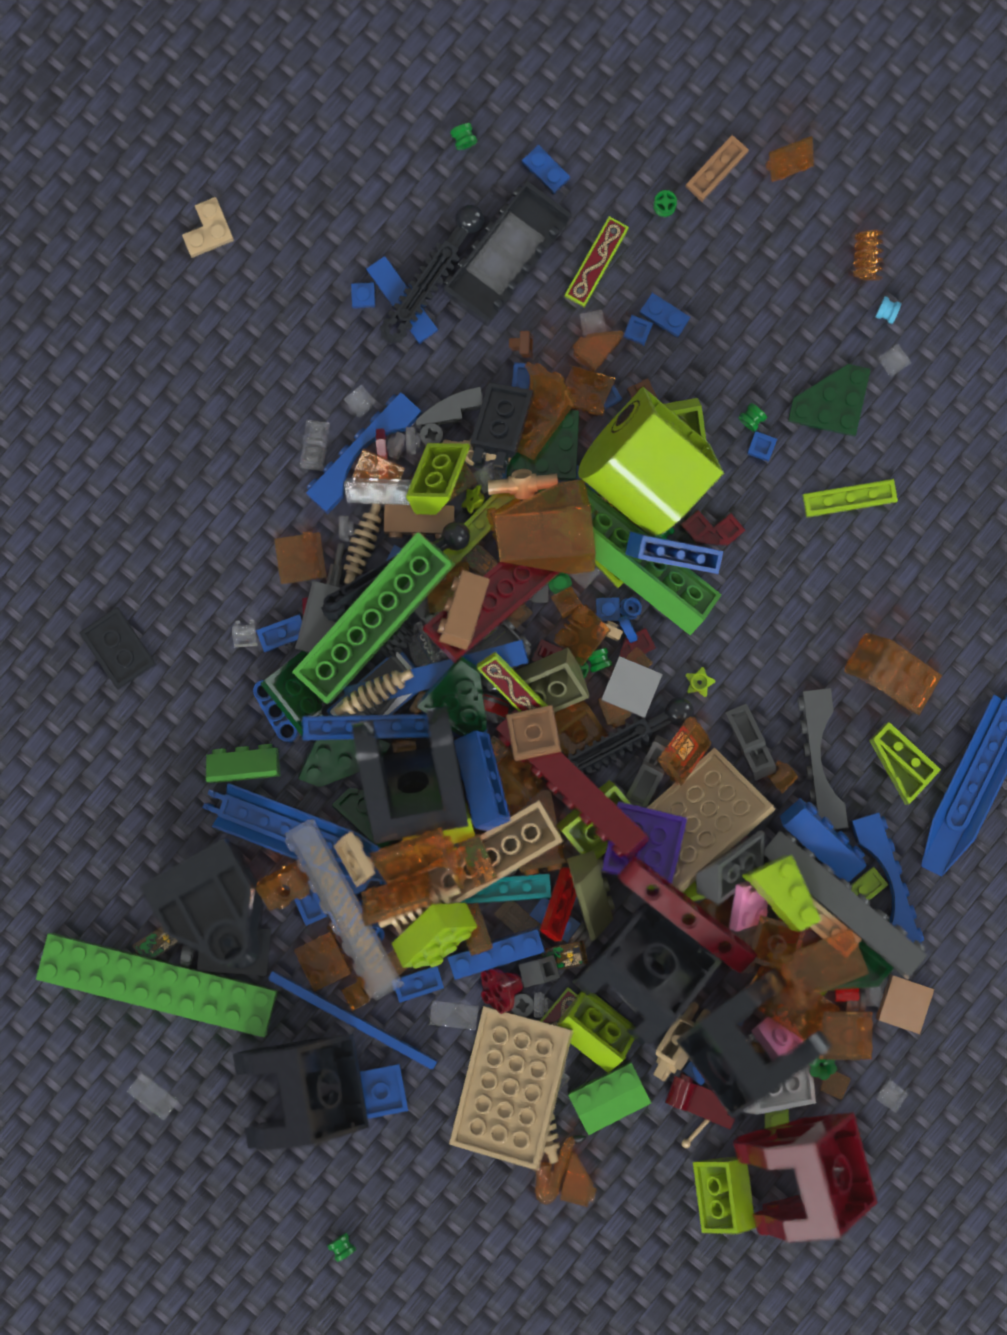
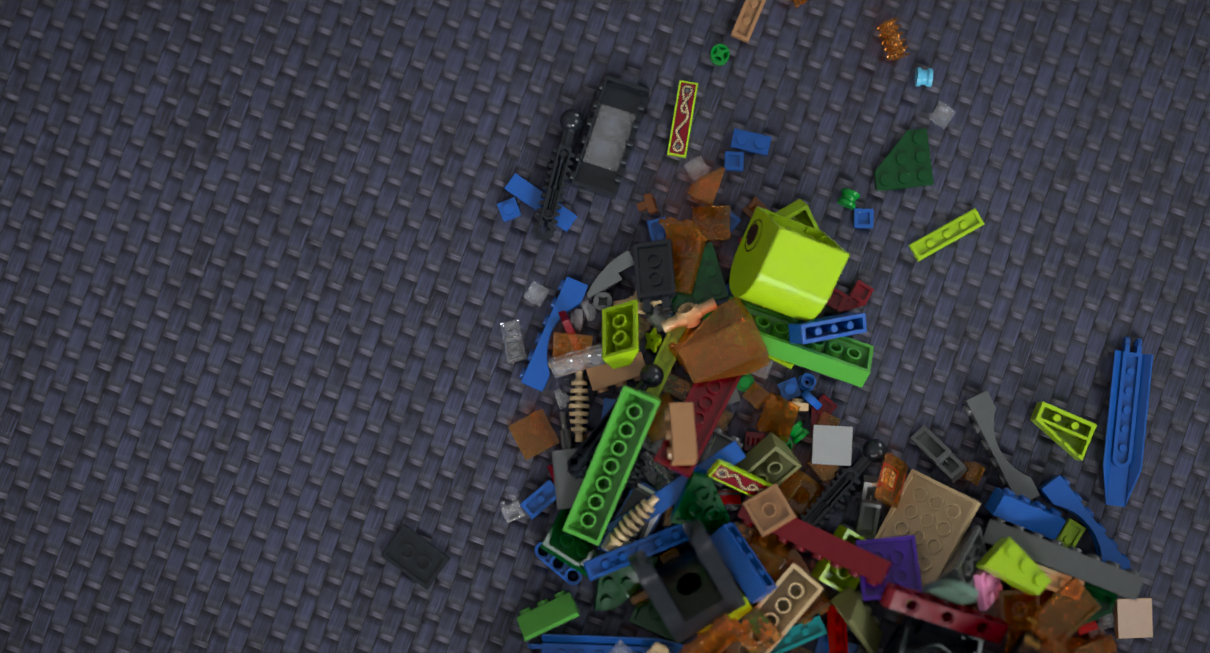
camera: 15 degrees left, 0 degrees up
tan plate [182,197,234,258] -> none
green wheel [450,123,478,150] -> none
blue plate [522,145,570,194] -> none
lime plate [686,667,715,697] -> none
clear orange bracket [844,633,942,715] -> none
none -> clear orange tile [629,589,649,605]
none -> sand green tile [923,579,979,606]

